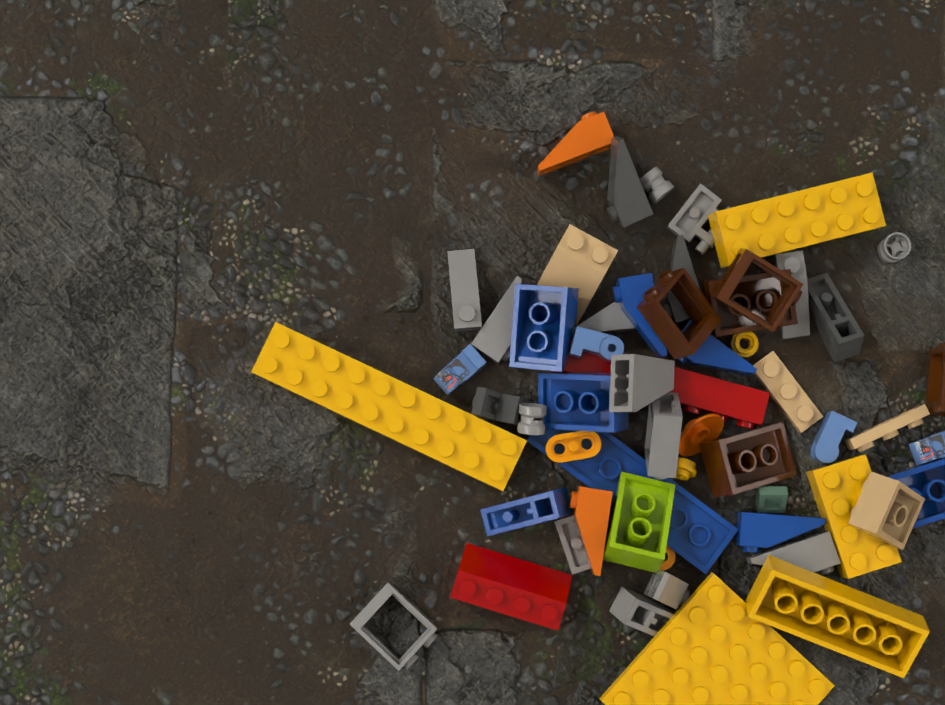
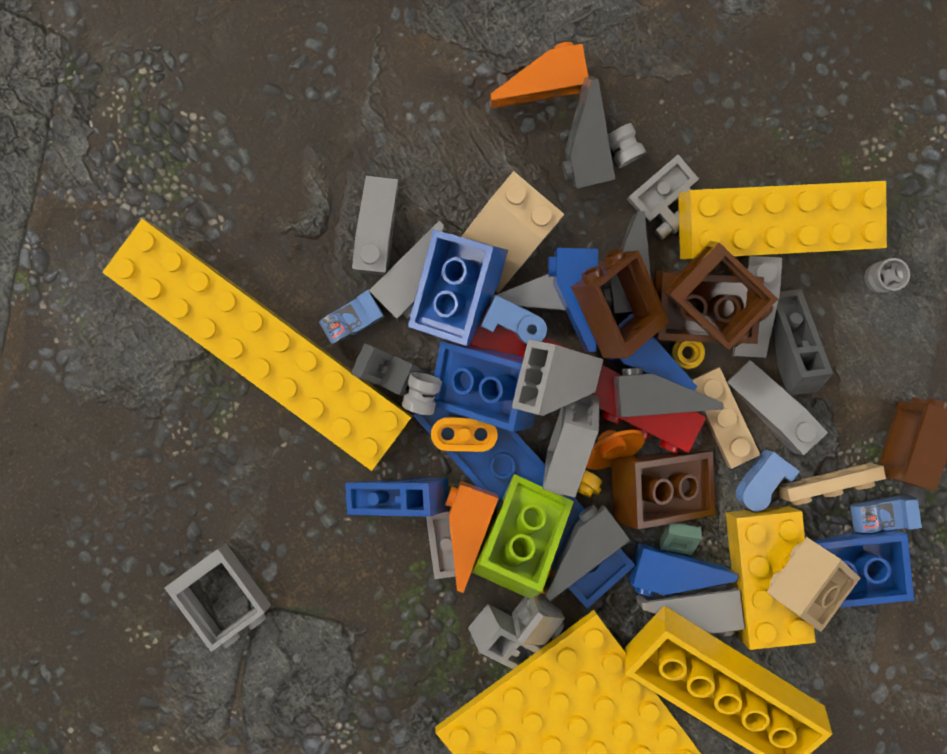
camera: 15 degrees right, 5 degrees up
red slope [450,543,573,631] -> none
none -> dark grey slope [543,504,630,601]
none -> dark grey slope [613,367,724,417]
none -> light grey slope [726,360,828,455]

